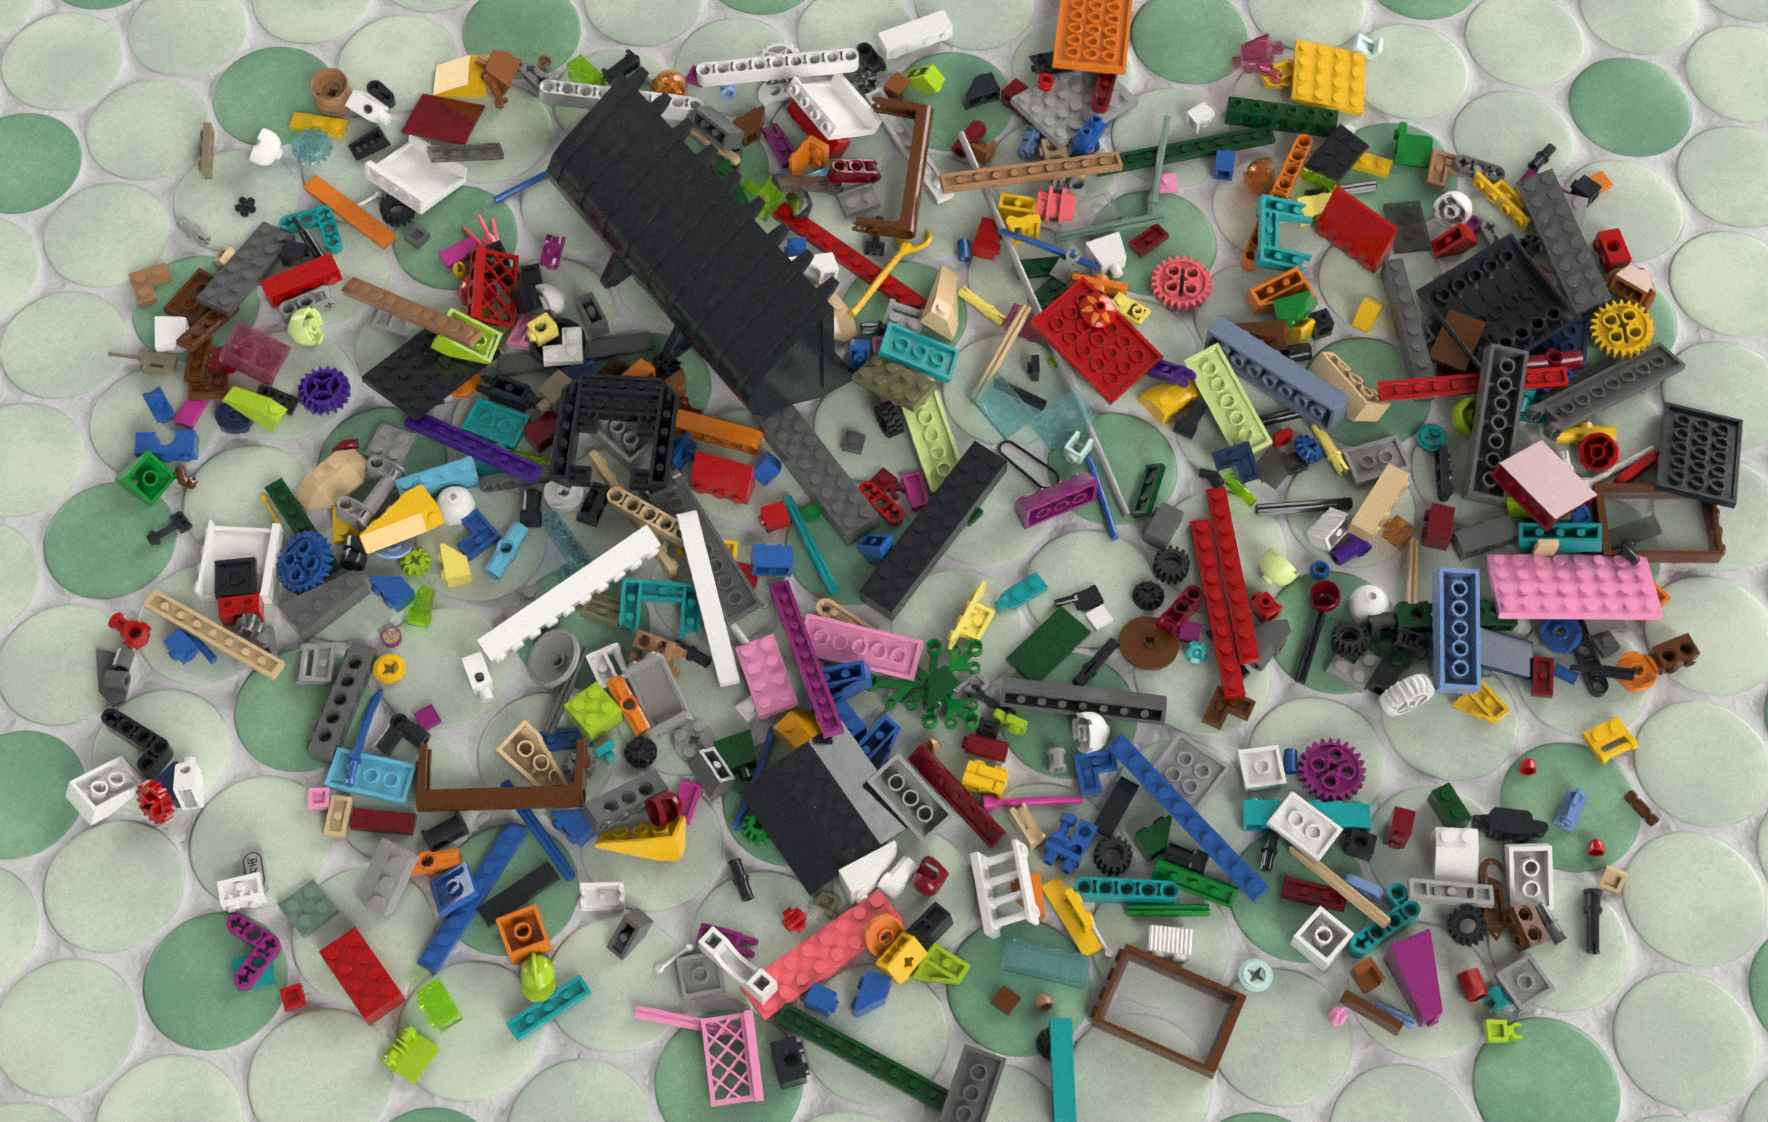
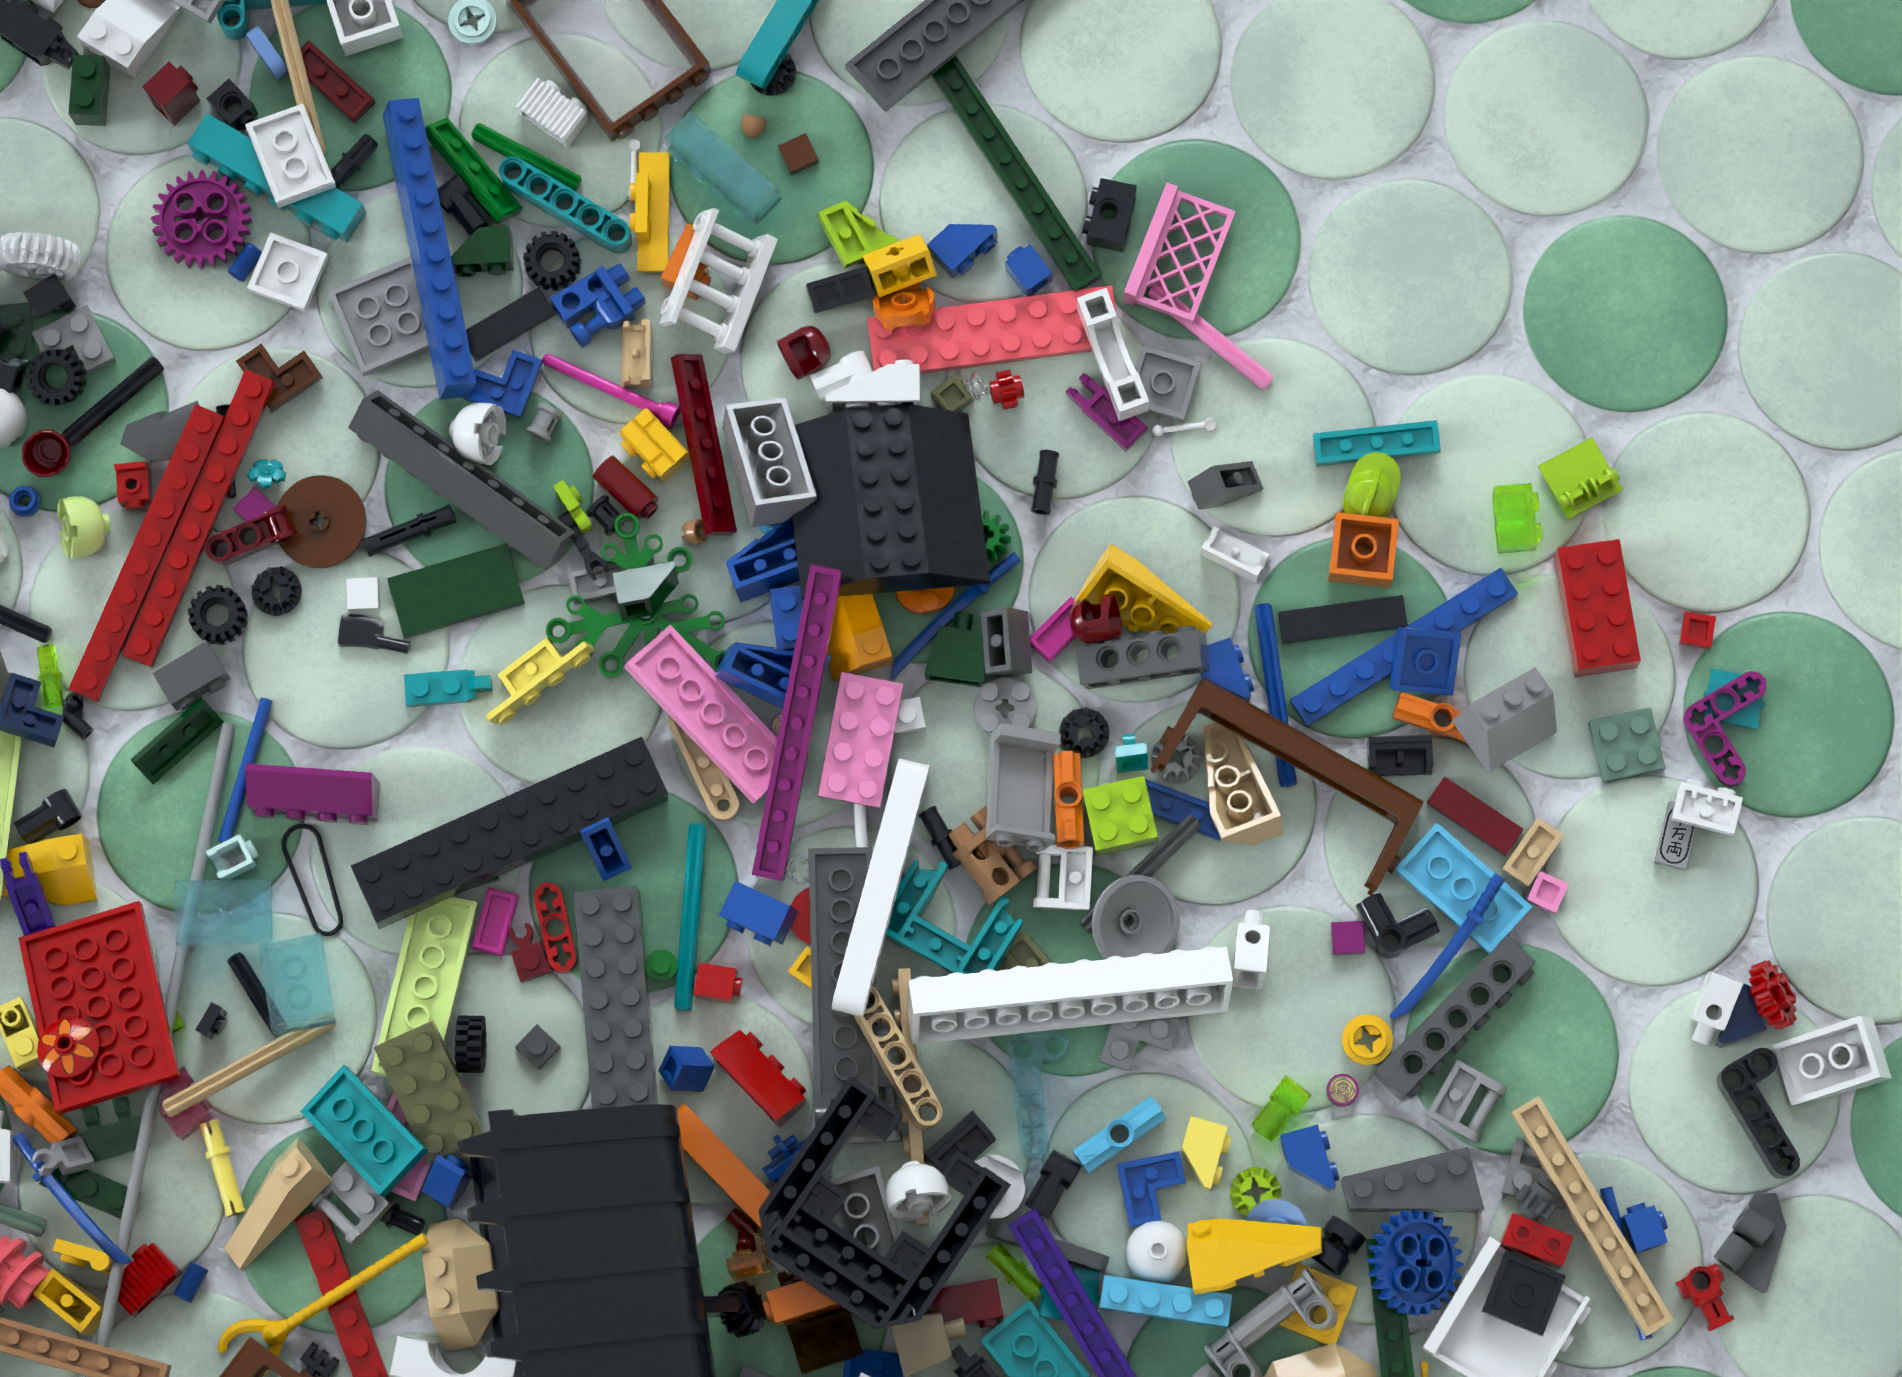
camera: 145 degrees left, 15 degrees up
none -> white cylinder [885,1161,952,1220]

